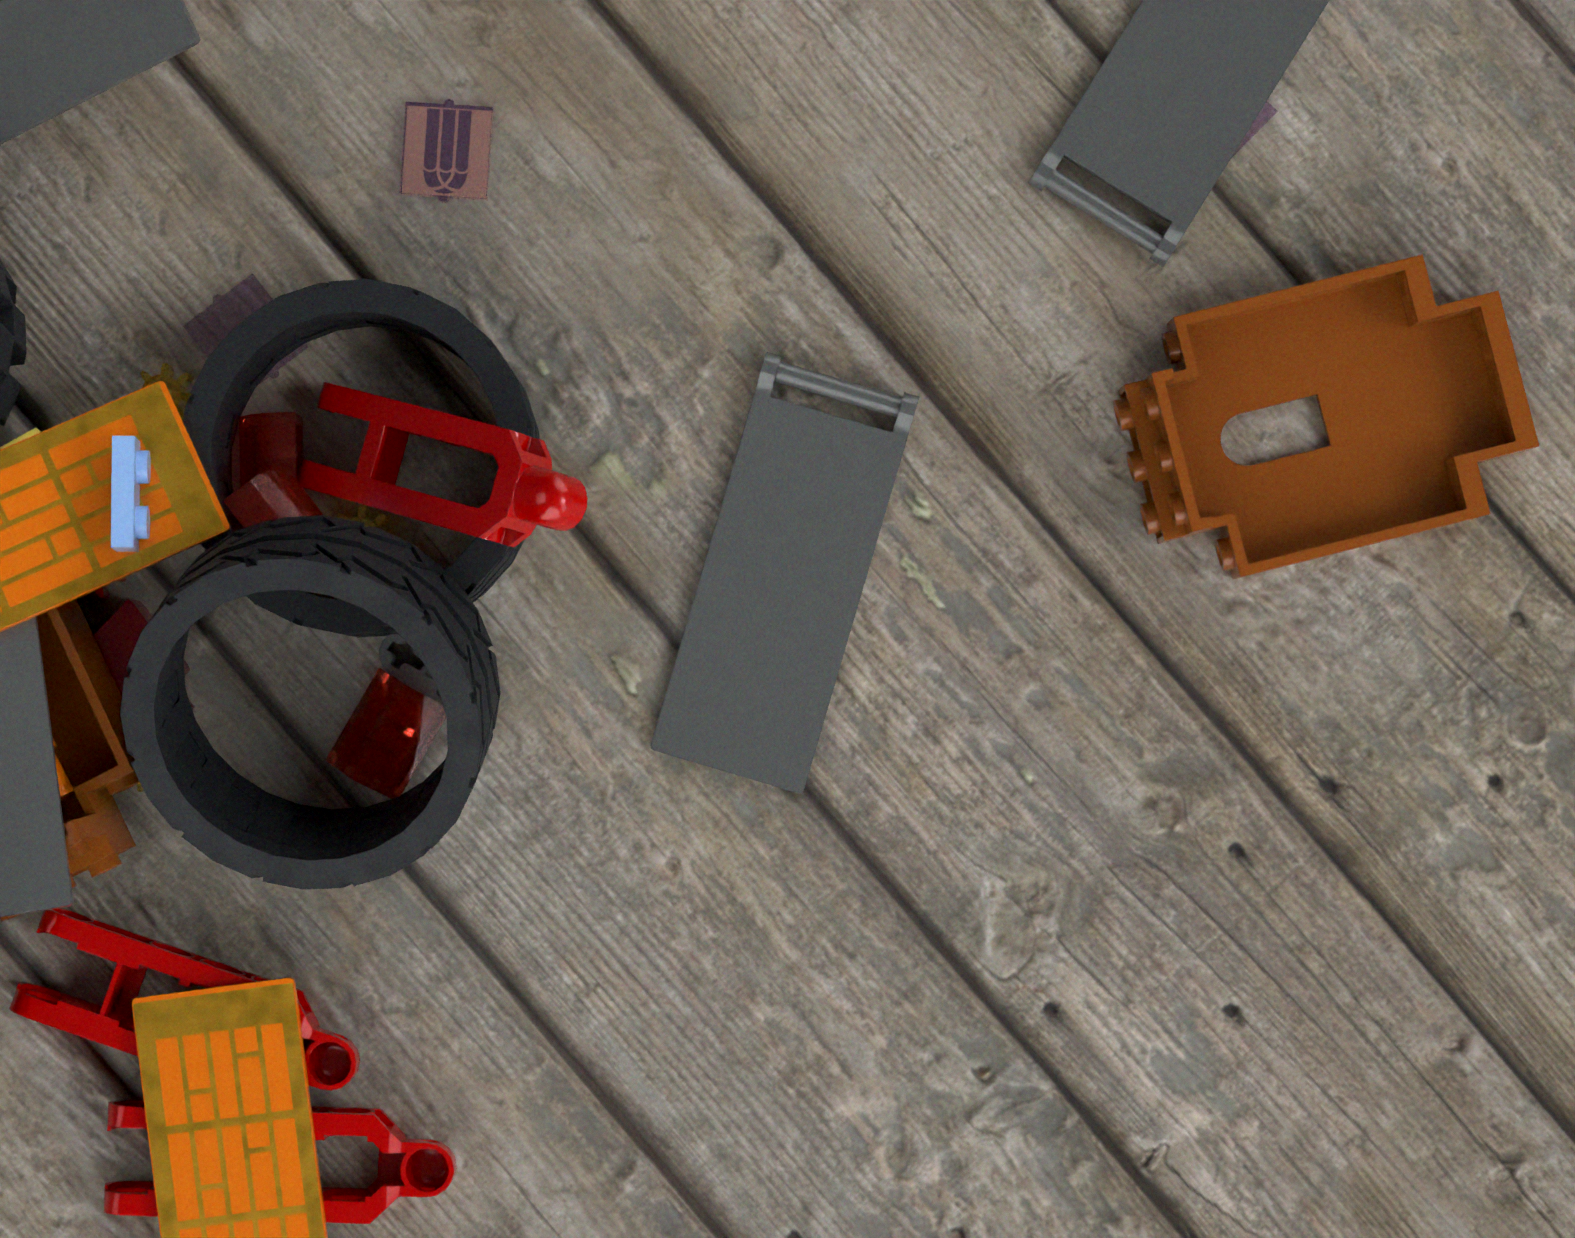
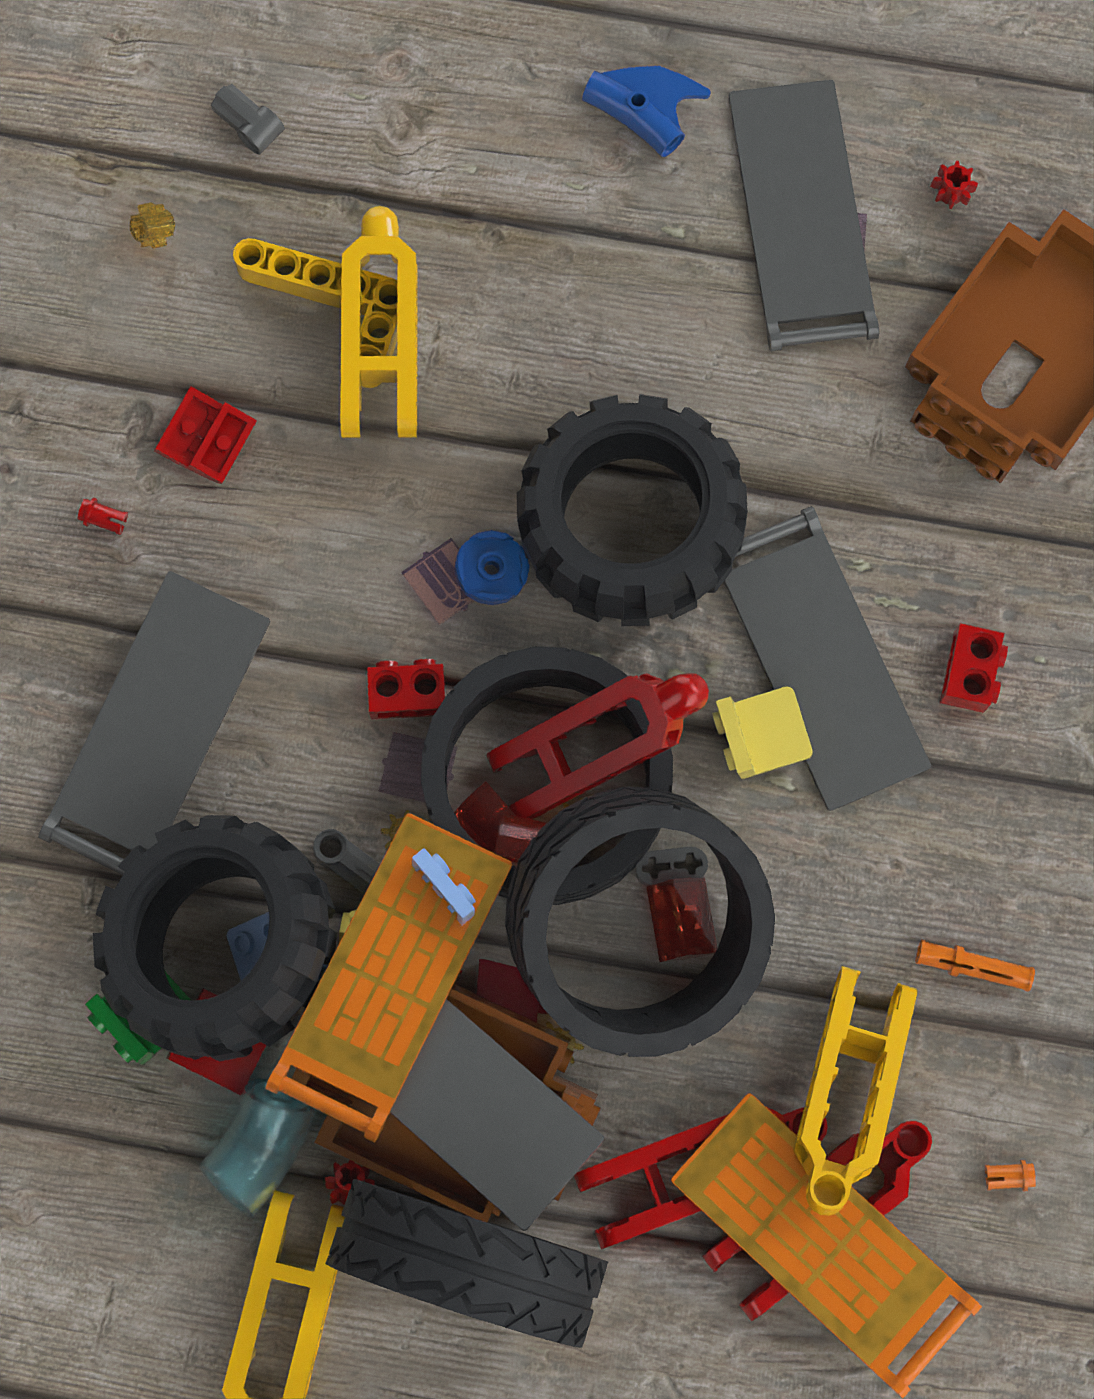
camera: 40 degrees left, 10 degrees down
none -> dark grey piece [313,829,380,895]
none -> red brick [367,659,445,720]
none -> blue plate [454,530,530,605]
none -> black tyre [516,394,748,626]
none -> light yellow bracket [712,686,813,779]
none -> yellow piece [793,966,917,1216]
none -> orange pin [915,939,1035,992]
none -> red gear [930,160,978,209]
none -> red brick [940,623,1008,713]

